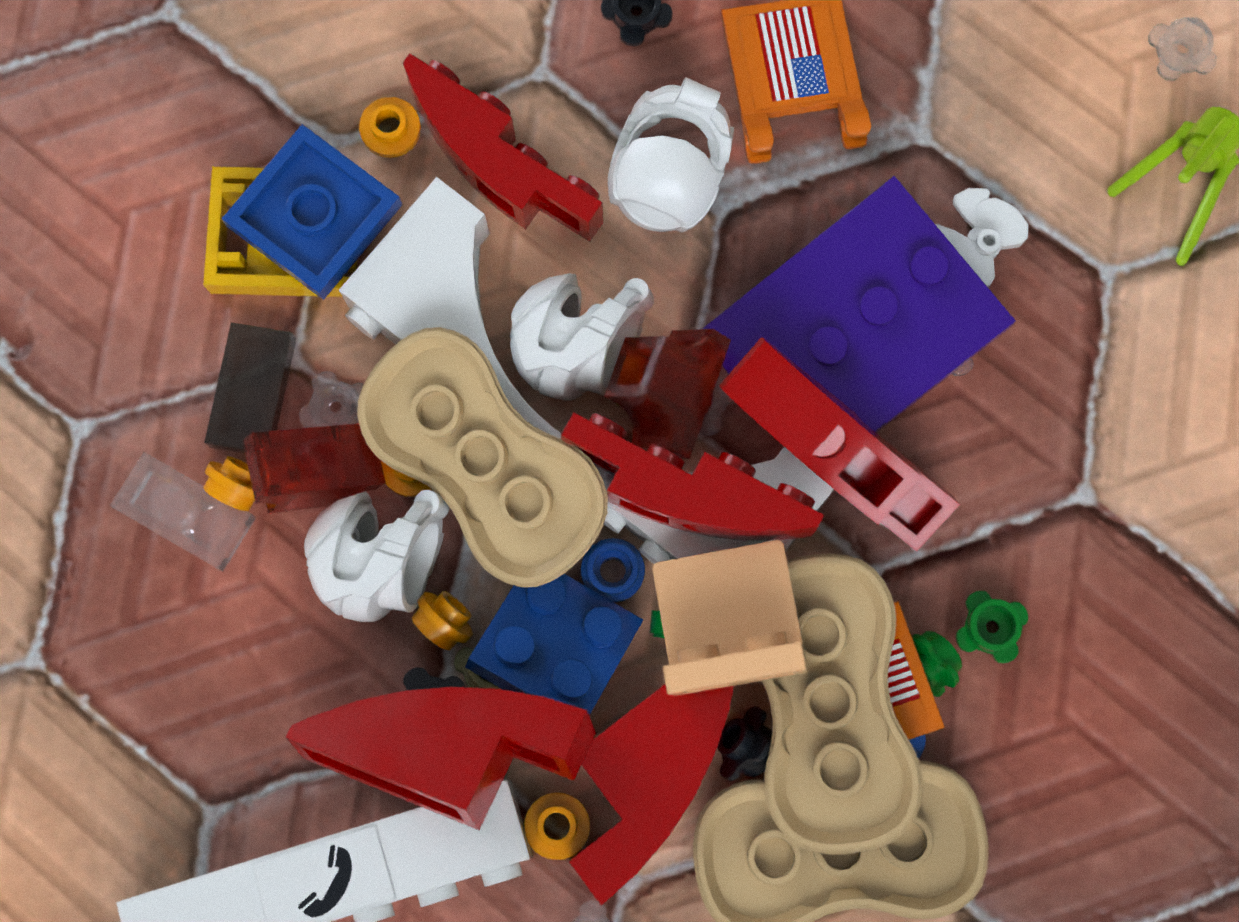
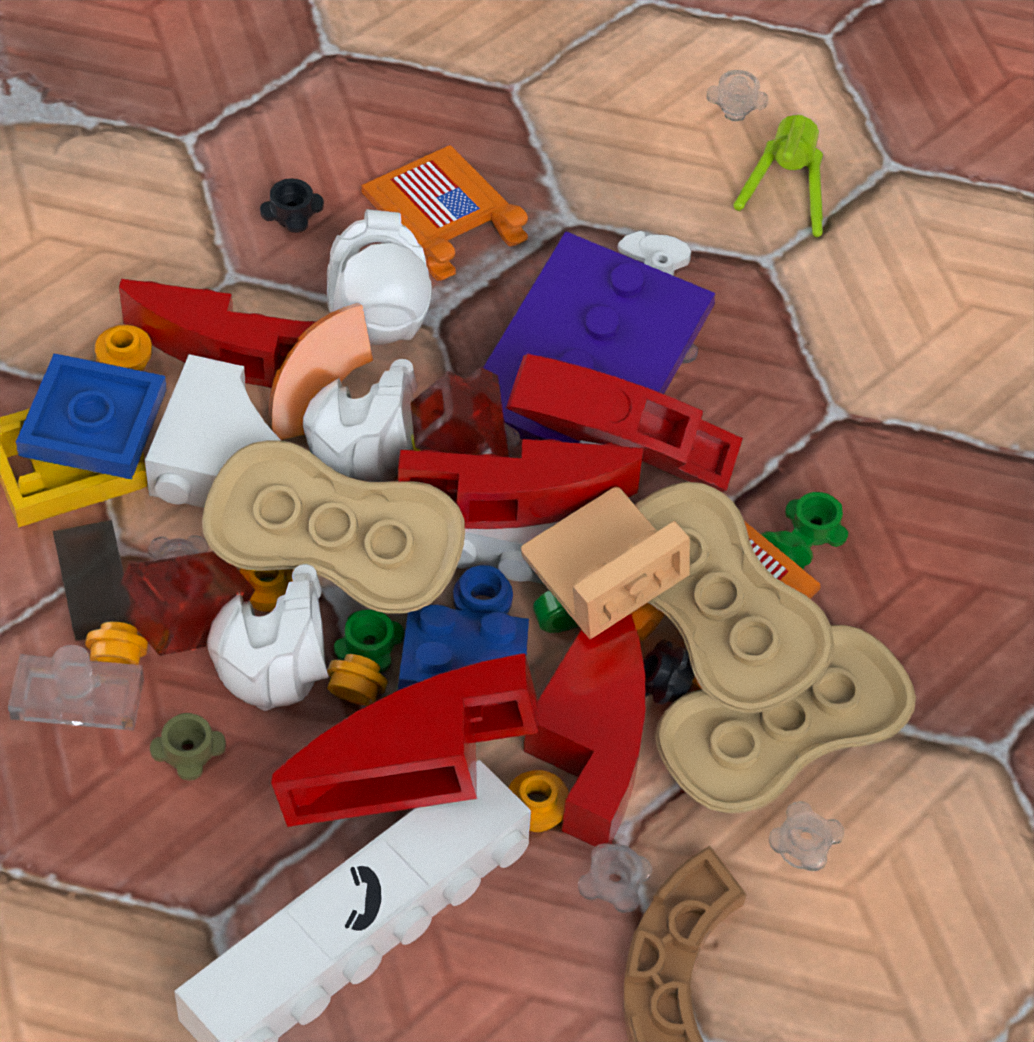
camera: 30 degrees left, 25 degrees down
none -> olive plate [150,713,226,781]
none -> tile [268,303,373,440]
none -> green plate [334,609,404,672]

